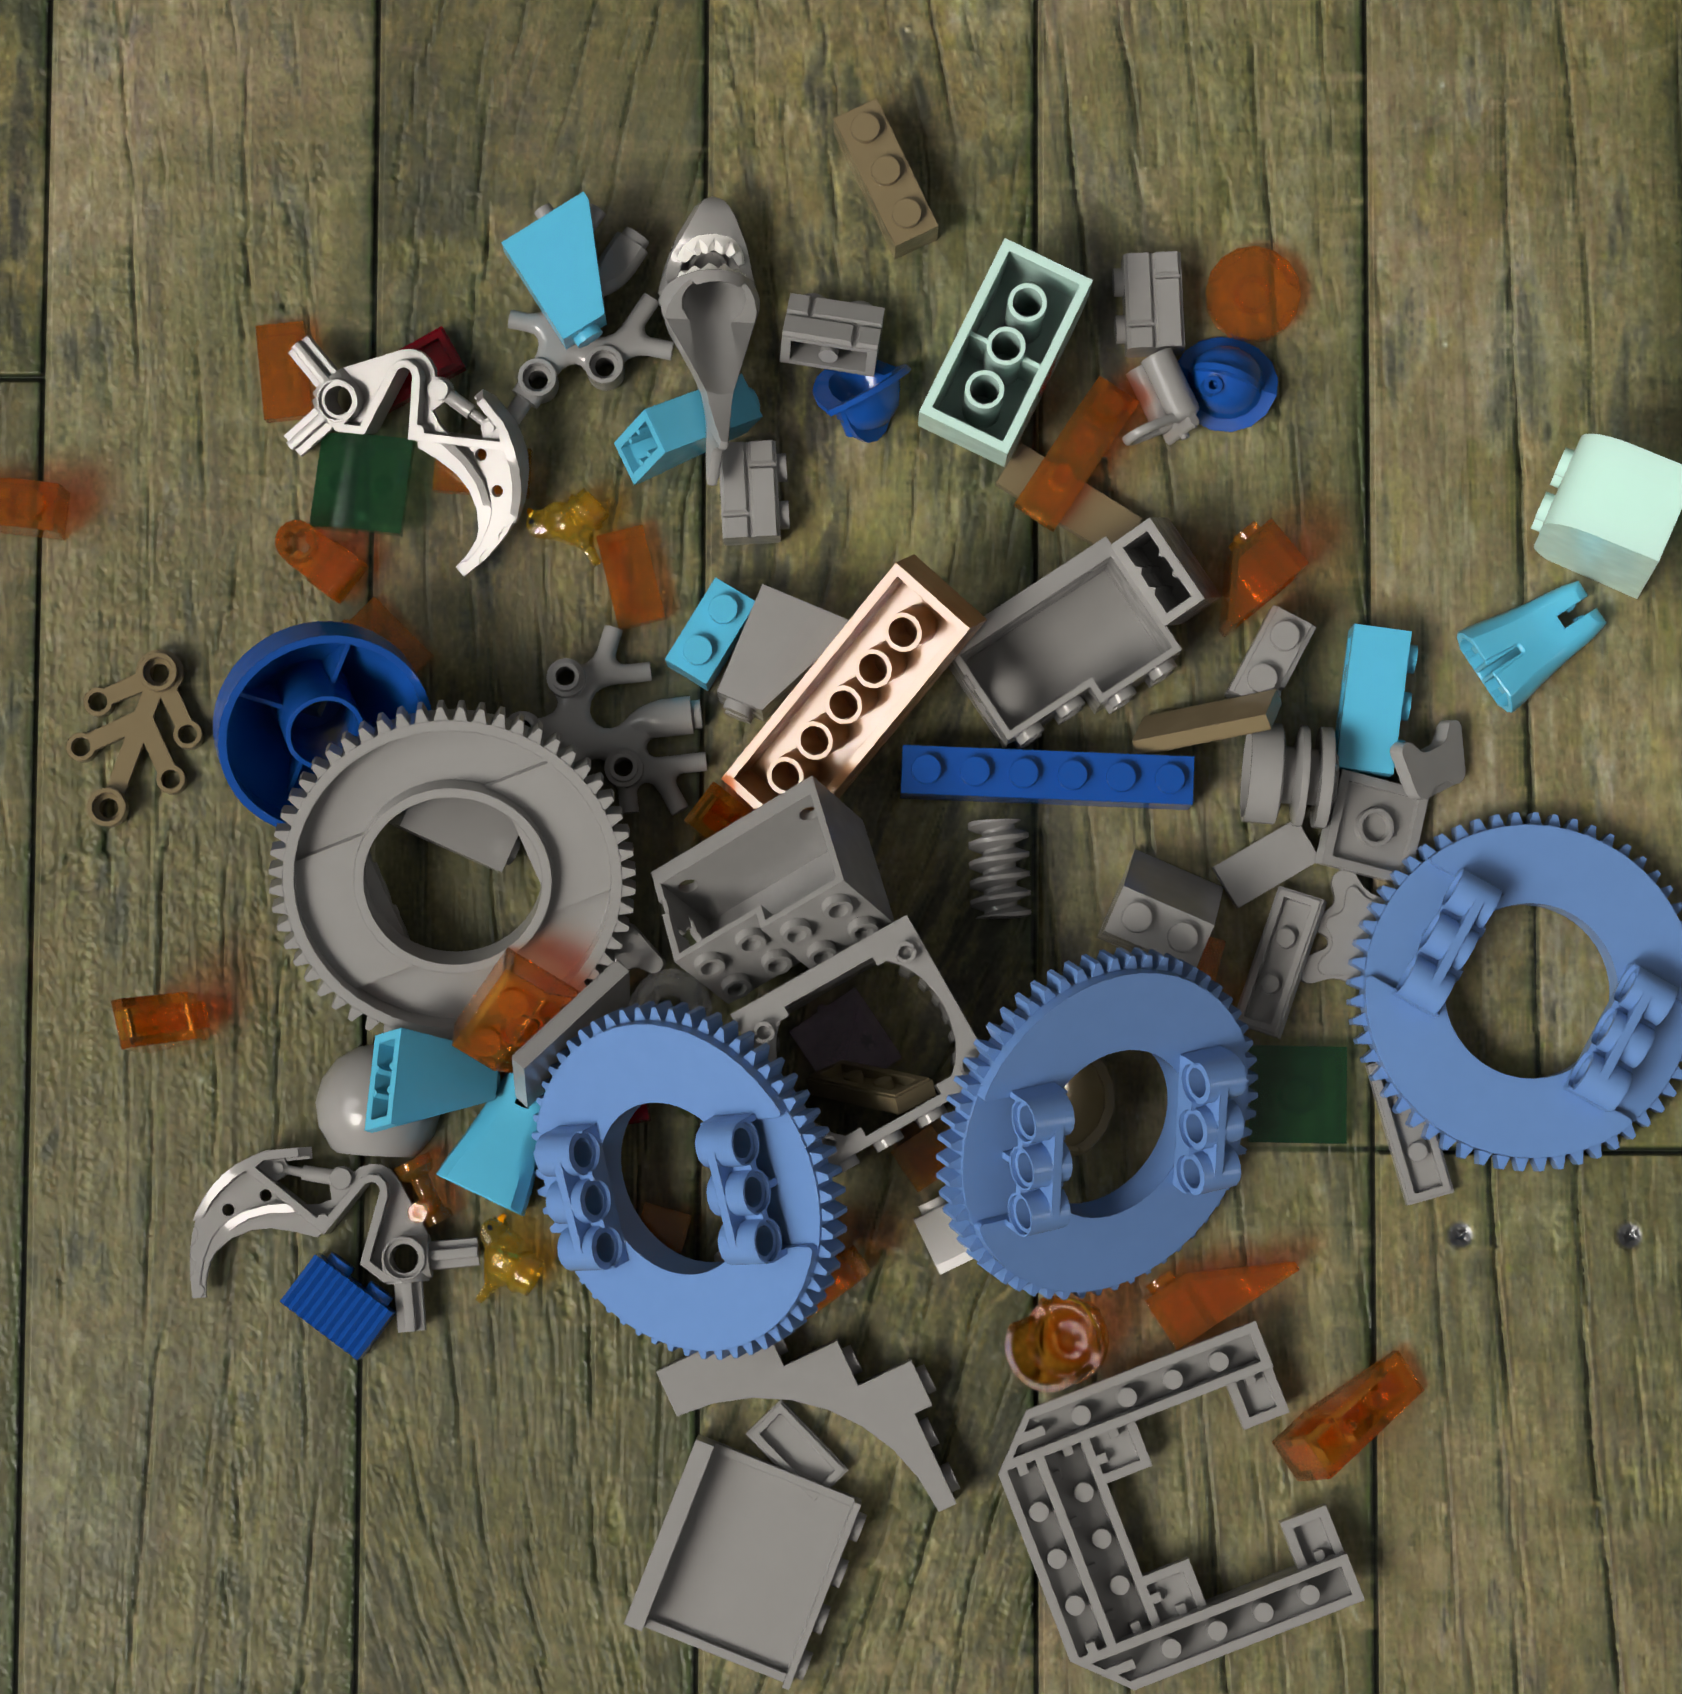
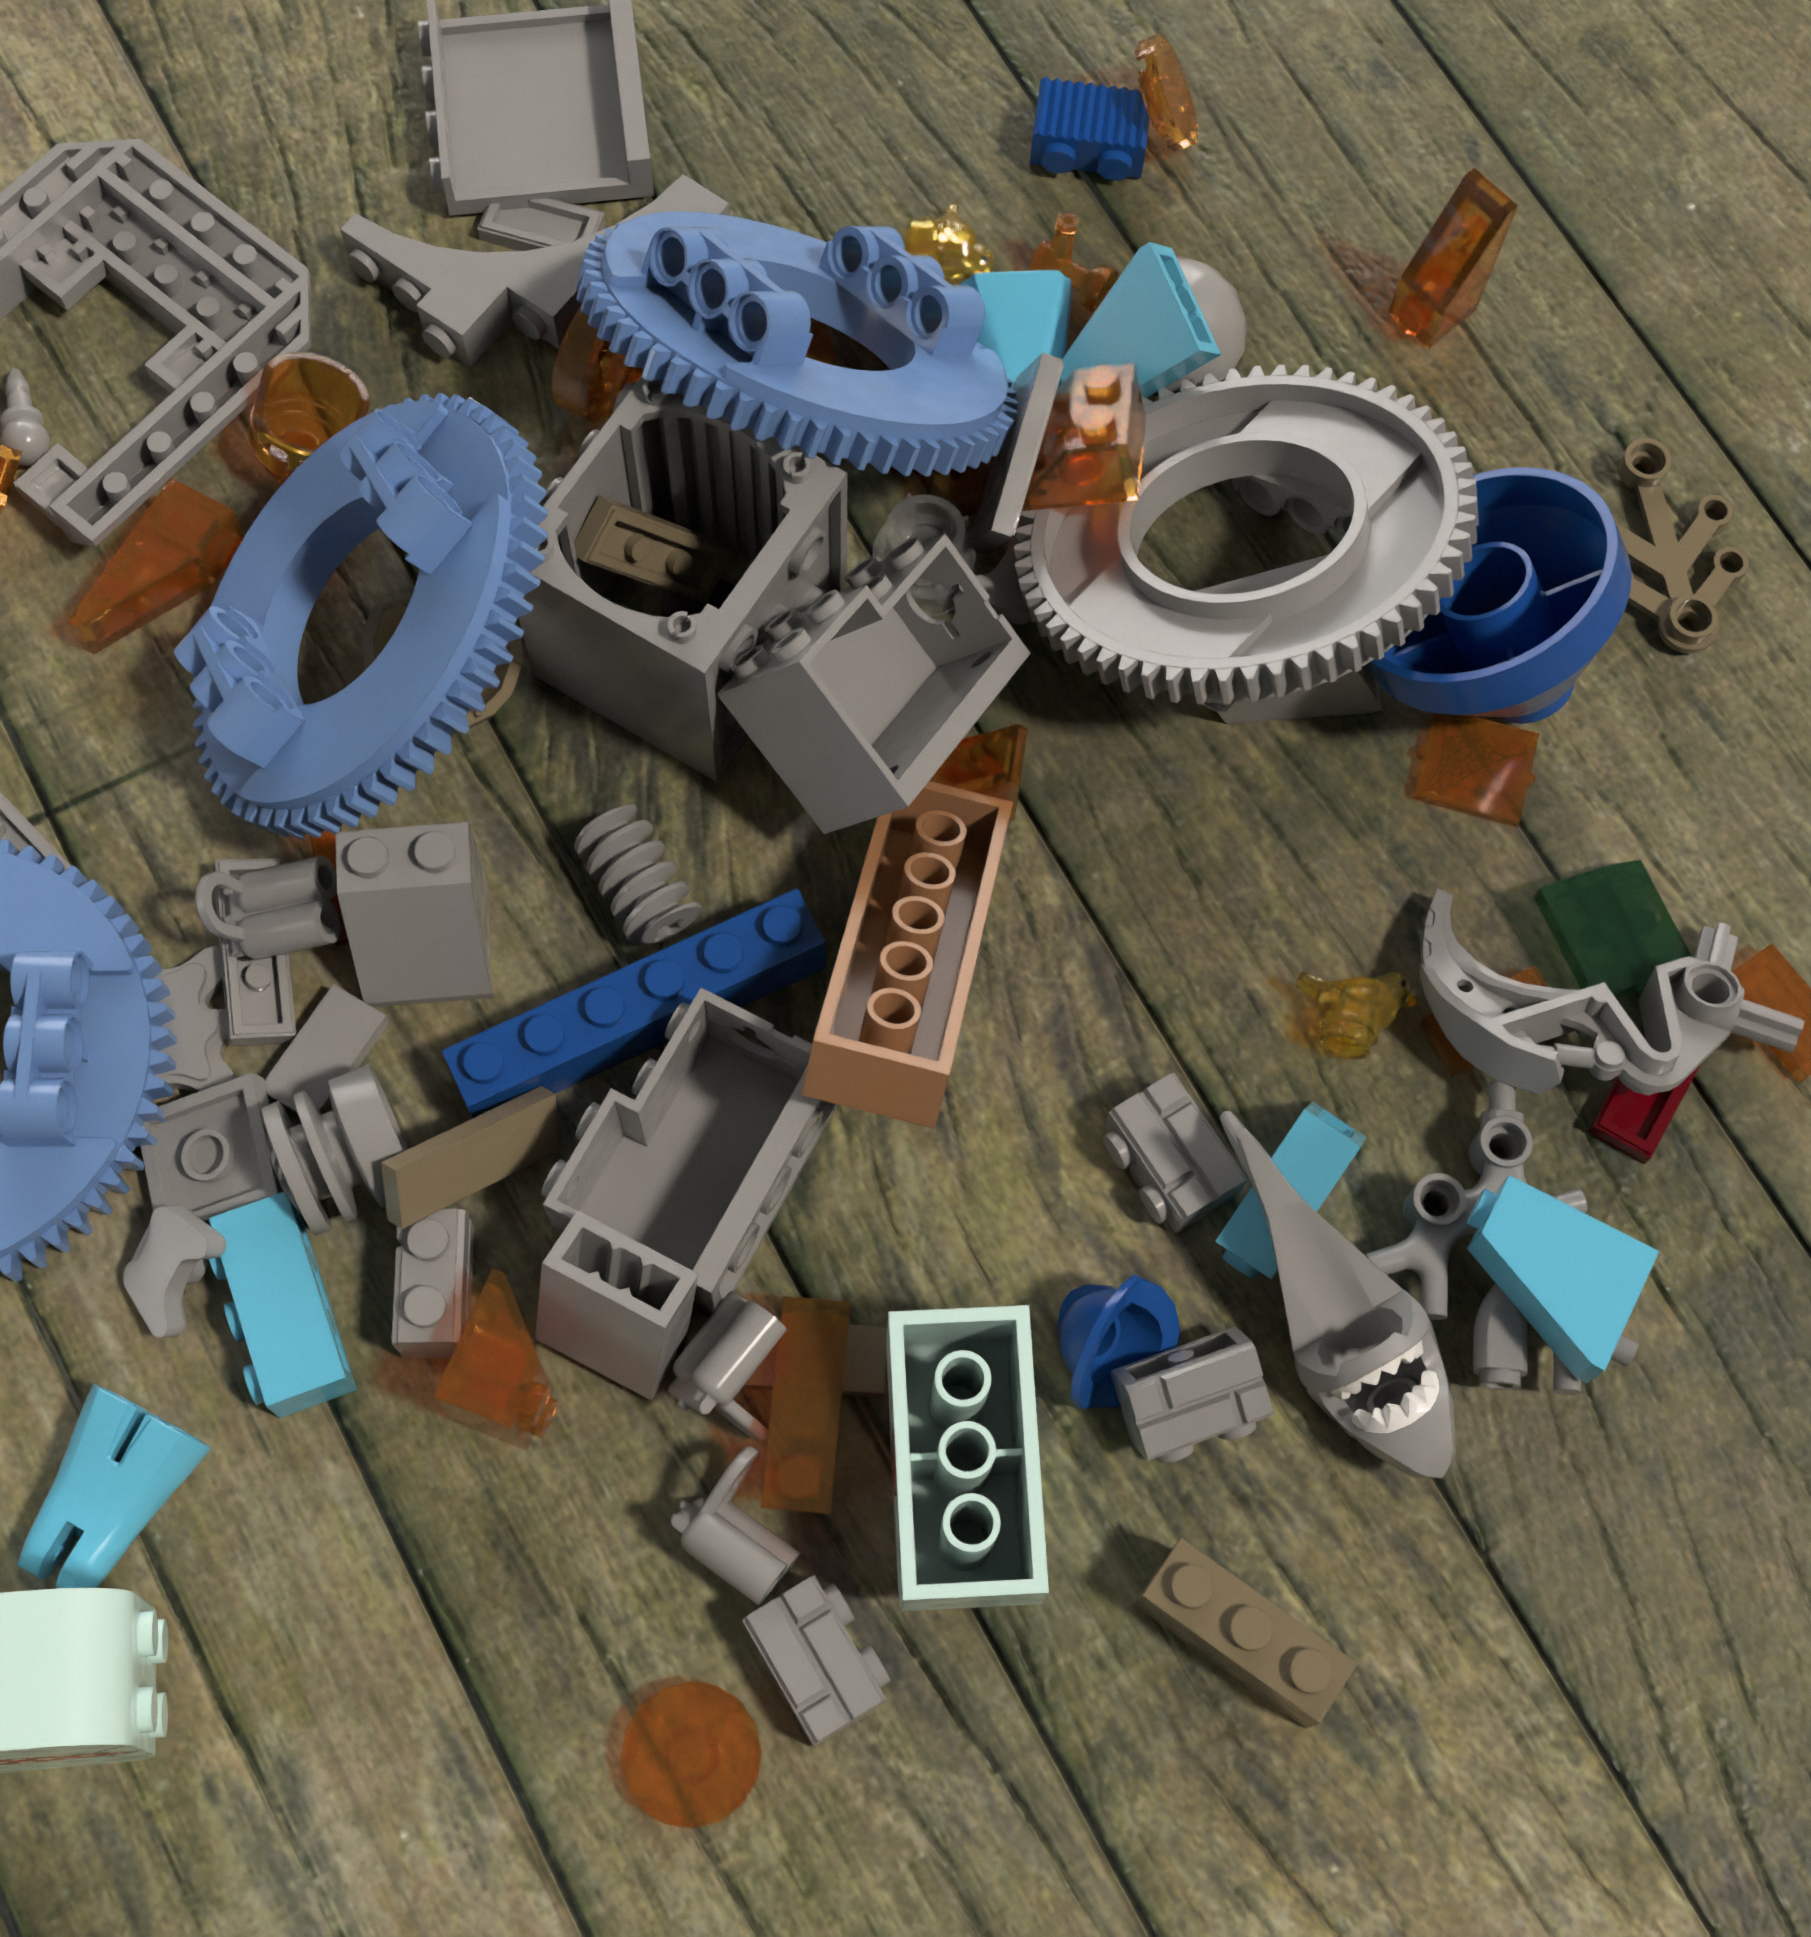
camera: 145 degrees right, 15 degrees down
light grey piece [190,1147,481,1333] -> none
clear orange piece [275,520,369,605] -> none
light grey plant [508,625,708,816] -> none
clear orange tile [596,525,666,630] -> none
medium azure brick [665,577,755,691] -> none
light grey slope [717,584,849,724] -> none
blue helmet [1178,337,1278,432] -> none
clear green tile [1247,1045,1347,1144] -> none
none -> light grey bar [0,368,51,466]
none -> light grey piece [195,856,340,959]
none -> light grey piece [668,1291,787,1442]
none -> clear orange tile [1135,34,1198,151]

